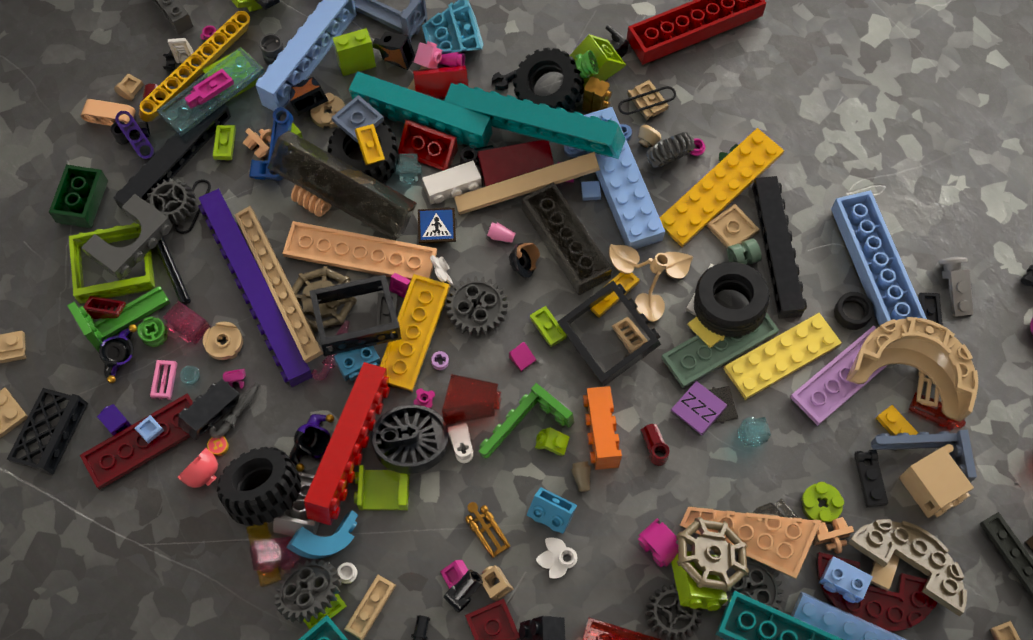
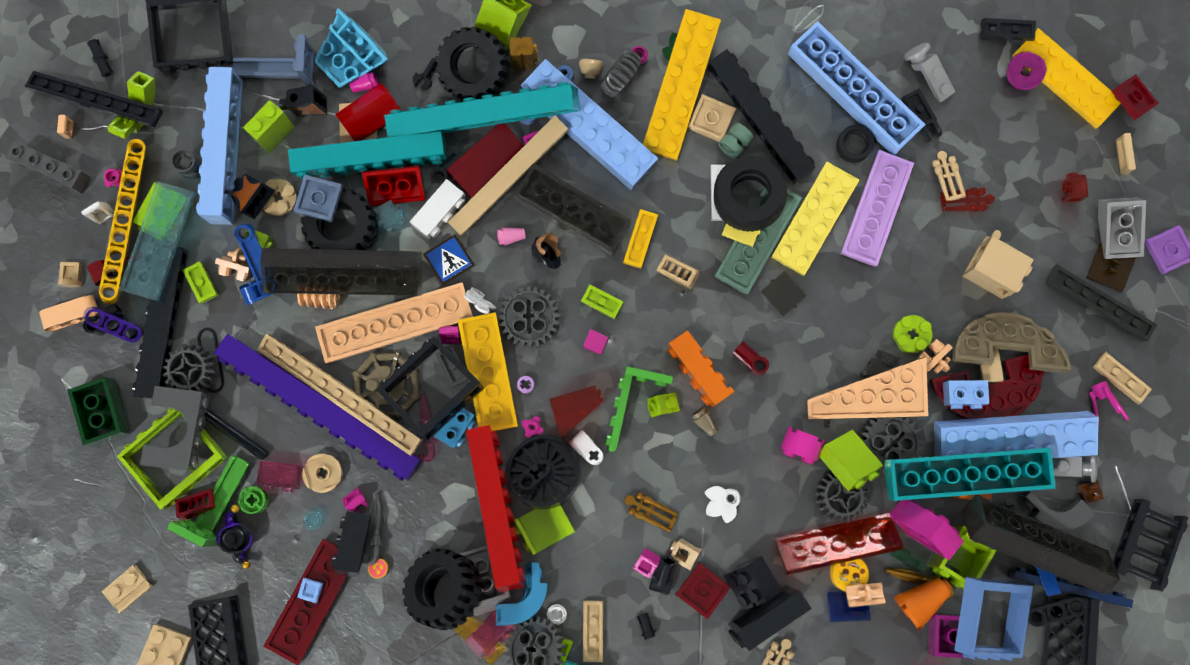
camera: 30 degrees left, 15 degrees up
dark purple brick [97,404,131,436] -> none
bright pink tile [150,360,178,400] -> none
black piece [163,50,176,70] -> none
coral cylinder [177,448,218,488] -> none
dark pink hinge [185,69,234,109] -> none
black piece [289,414,334,472] -> none
yellow plate [355,124,385,165] -> none
bright pink brick [414,41,443,69] -> none
dark azure brick [526,487,577,534] -> none
black window [558,281,661,386] -> none
bright green wheel [575,50,599,79] -> none
light blue tile [581,181,601,201] -> none
tan plant [609,244,693,322] -> none
black piece [618,86,676,115] -> none
tan plate [627,80,669,120] -> none
medium lavender tile [671,381,727,436] -> none
dark tan plate [676,517,749,592] -> none
clear light blue brick [738,417,771,447] -> none
tan windscreen [846,317,978,422] -> none
black plate [855,450,888,508] -> none
sand blue bracket [871,430,977,483] -> none
yellow plate [876,405,918,436] -> none

